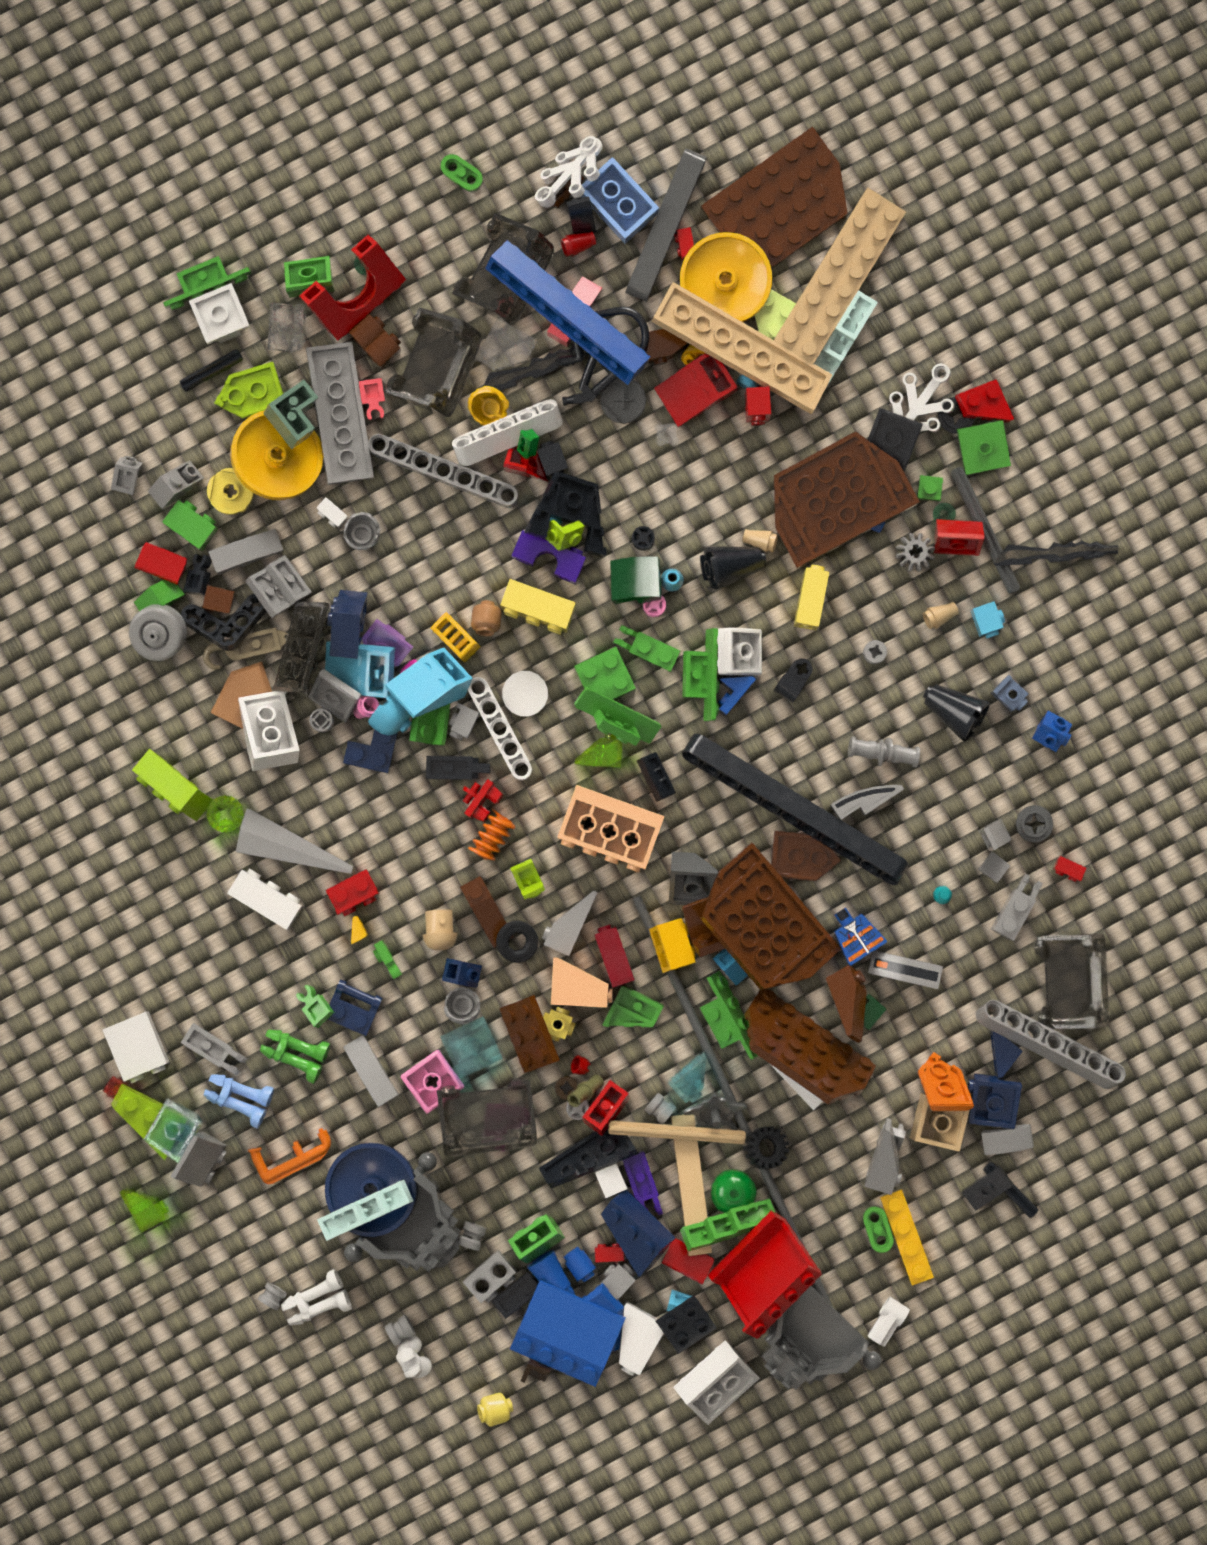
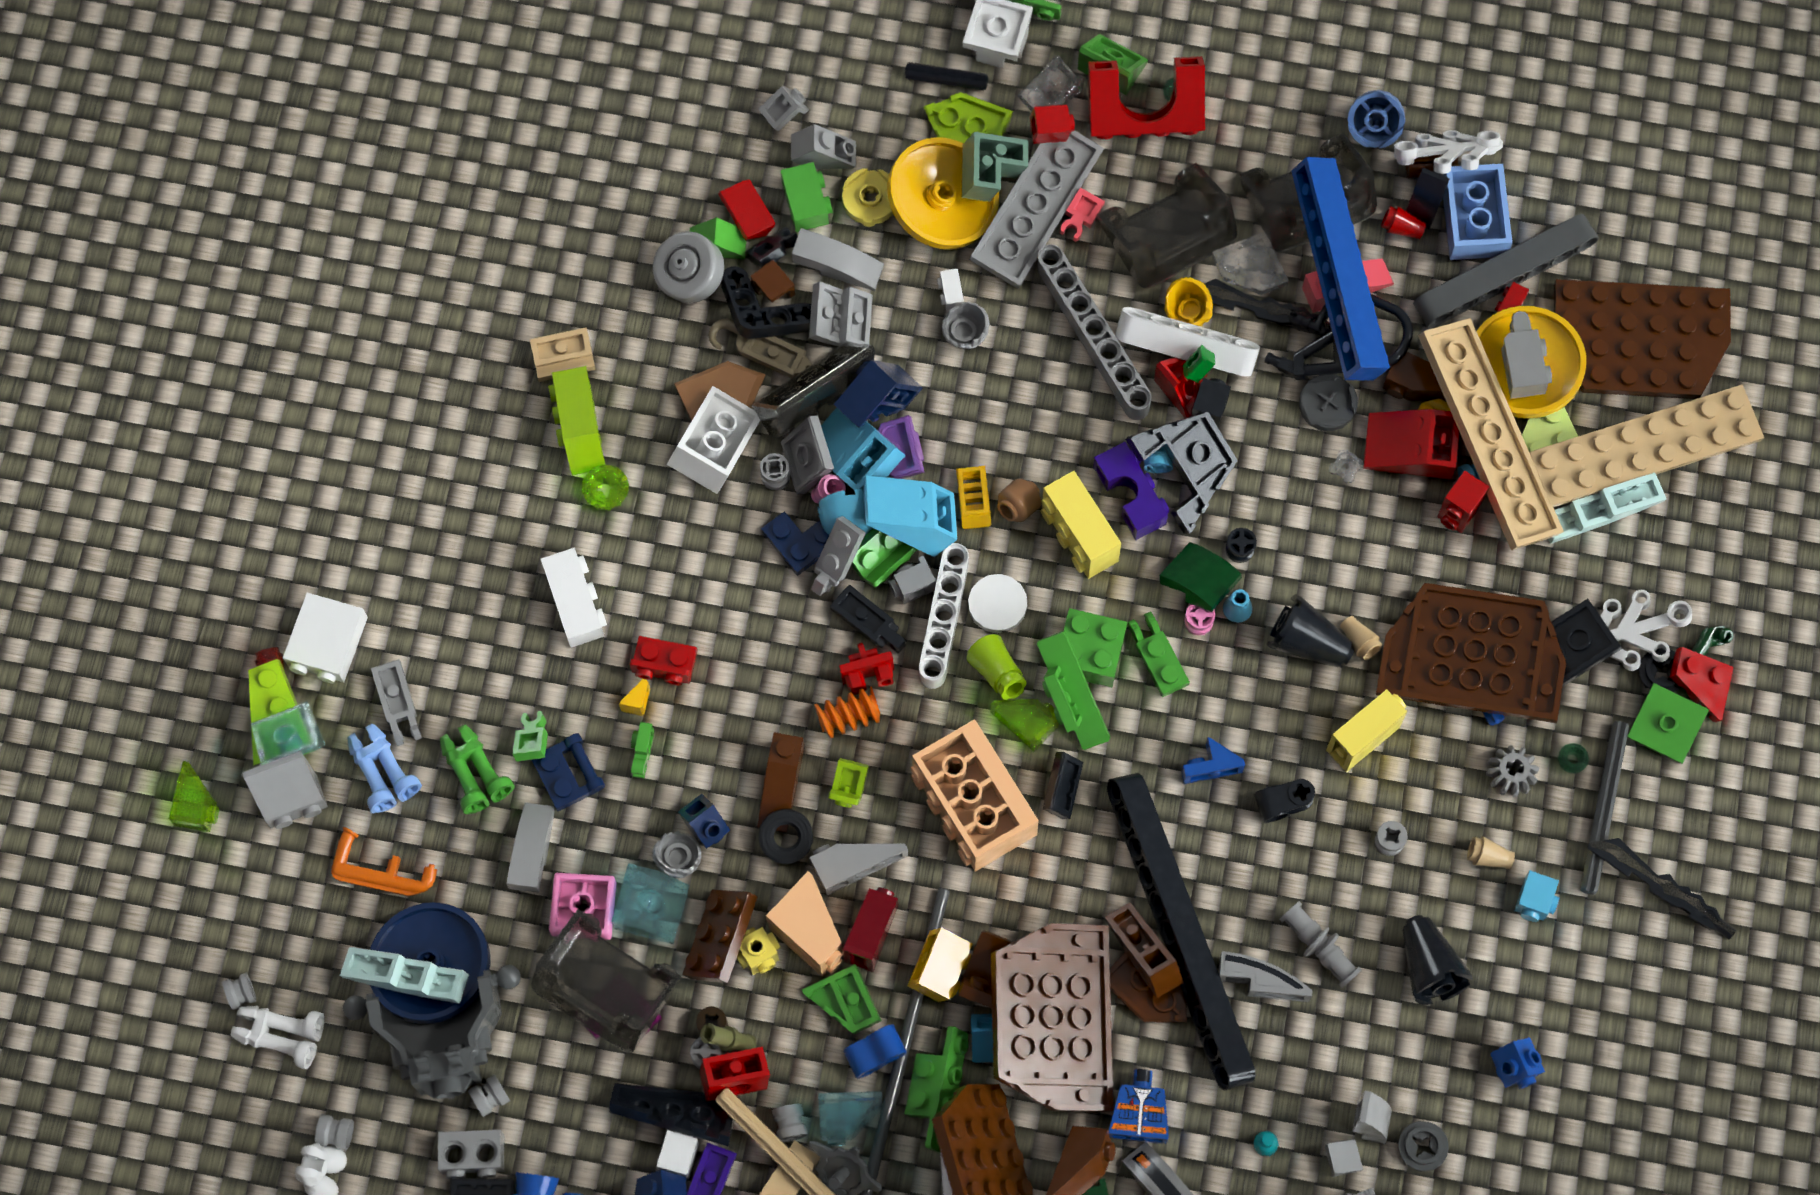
camera: 40 degrees right, 15 degrees down
light grey wedge [236,808,353,874] -> none
reddish brown brick [349,314,401,368] -> none
tan piece [422,910,458,950] -> none
bright green plate [441,154,483,192] -> none
bright green brick [508,1214,565,1264] -> none
lime bracket [545,520,585,551] -> none
red hinge [571,1055,591,1075] -> none
dark grey slope [669,852,718,905] -> none
bright green bracket [682,628,719,722] -> none
white brick [717,627,762,676] -> none
bright green plate [917,475,943,502] -> none
red slope [933,519,984,556] -> none
sand blue brick [991,675,1028,712] -> none
none -> tan plate [530,327,596,382]
none -> light grey hinge [811,516,866,596]
none -> blue axle [843,1024,907,1079]
none -> lime plant [966,634,1027,700]
none -> red brick [1029,104,1075,144]
none -> reddish brown slope [1104,902,1183,998]
none -> medium blue cylinder [1348,90,1405,148]
none -> light grey hinge [1501,311,1552,399]
none -> dark green arm [1692,626,1734,656]

